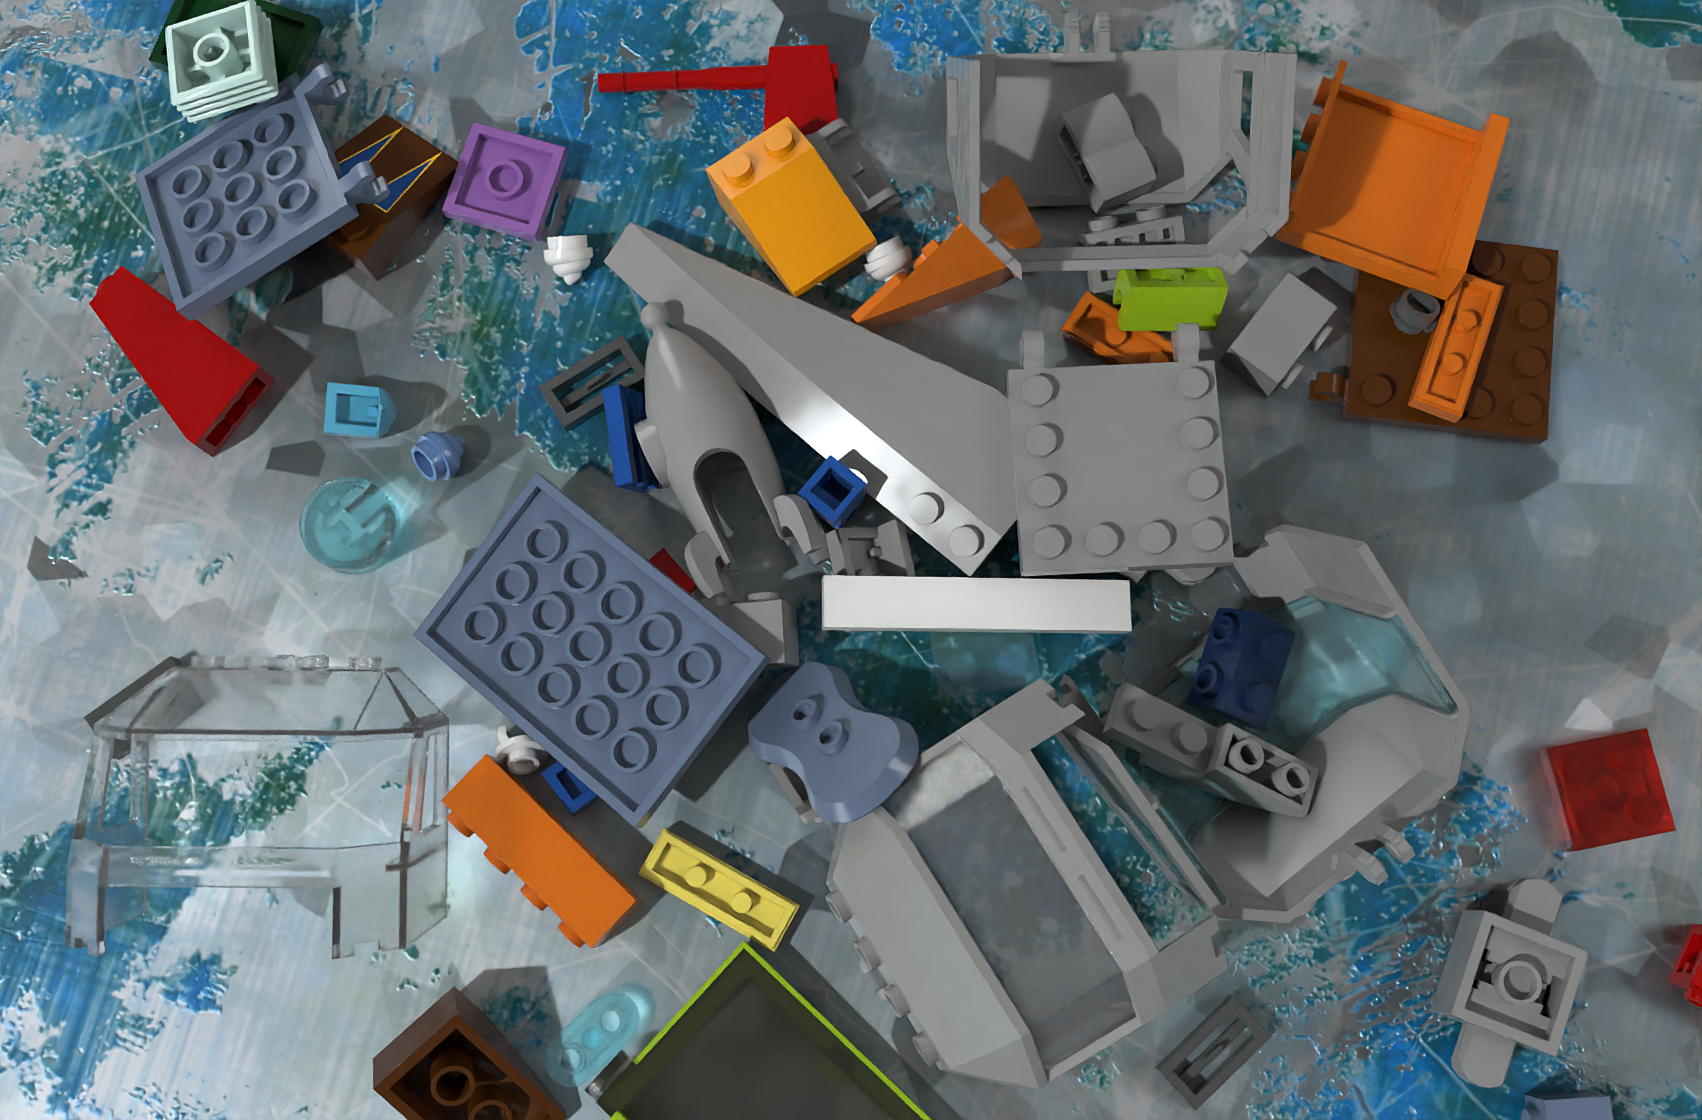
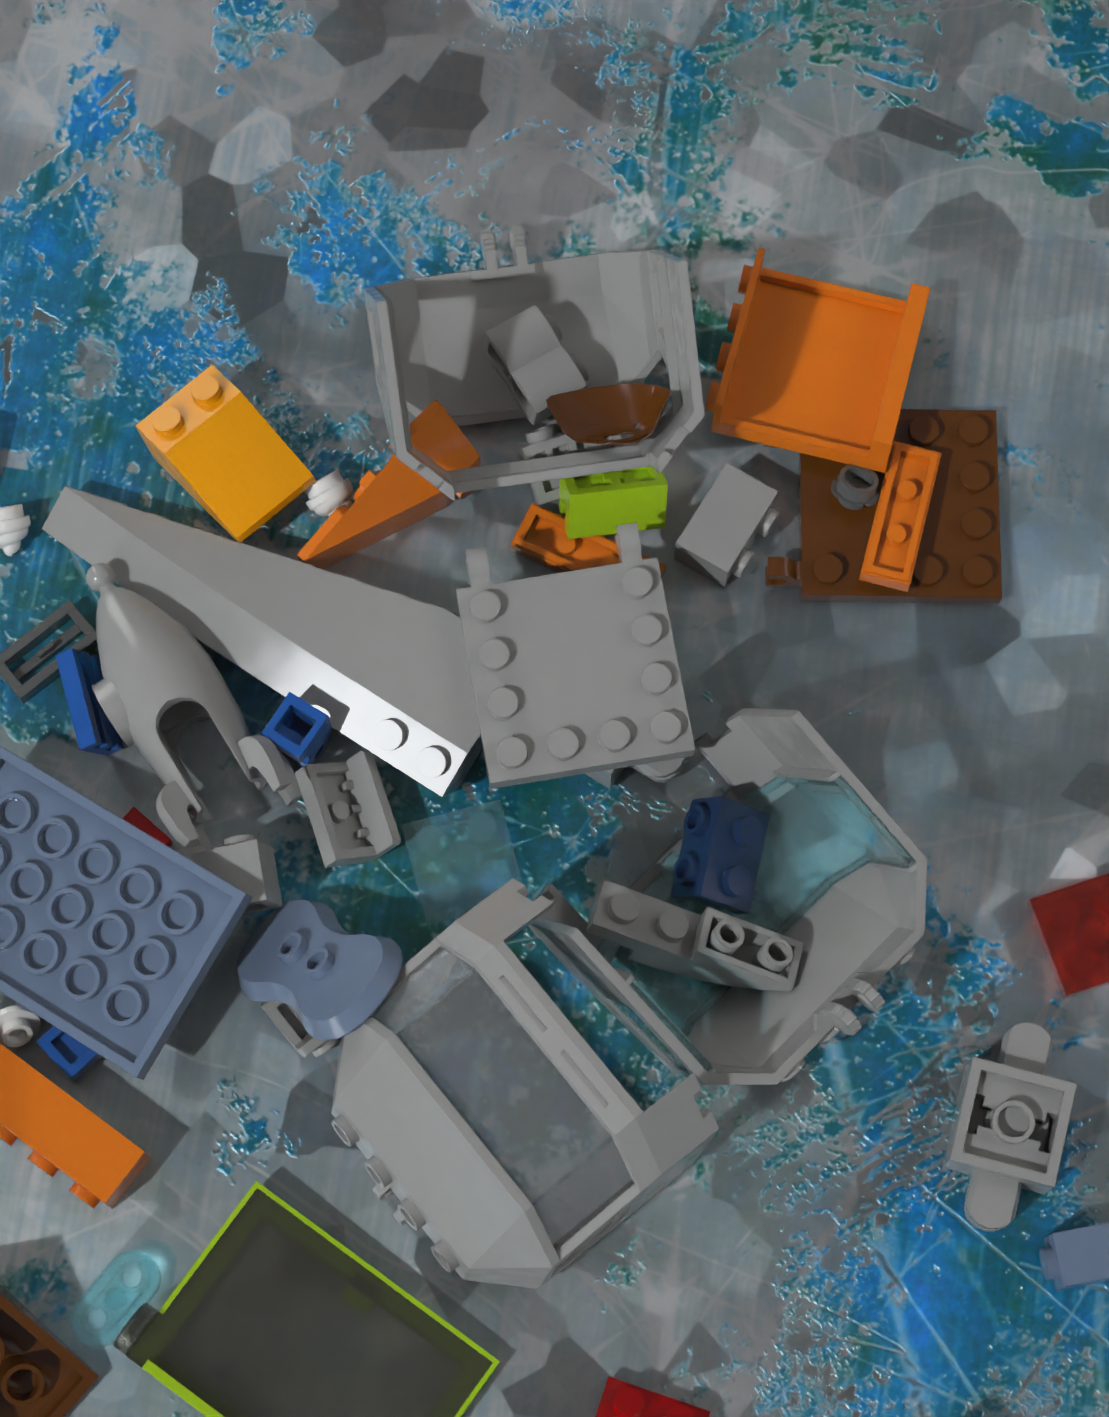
camera: 10 degrees left, 5 degrees down
red piece [598,44,838,136] -> none
light yellow tile [638,828,801,952] -> none
light grey hinge [805,118,902,227] -> none
white tile [822,575,1132,634] -> none
dark grey tile [1155,995,1272,1111] -> none
none -> reddish brown piece [546,383,671,445]

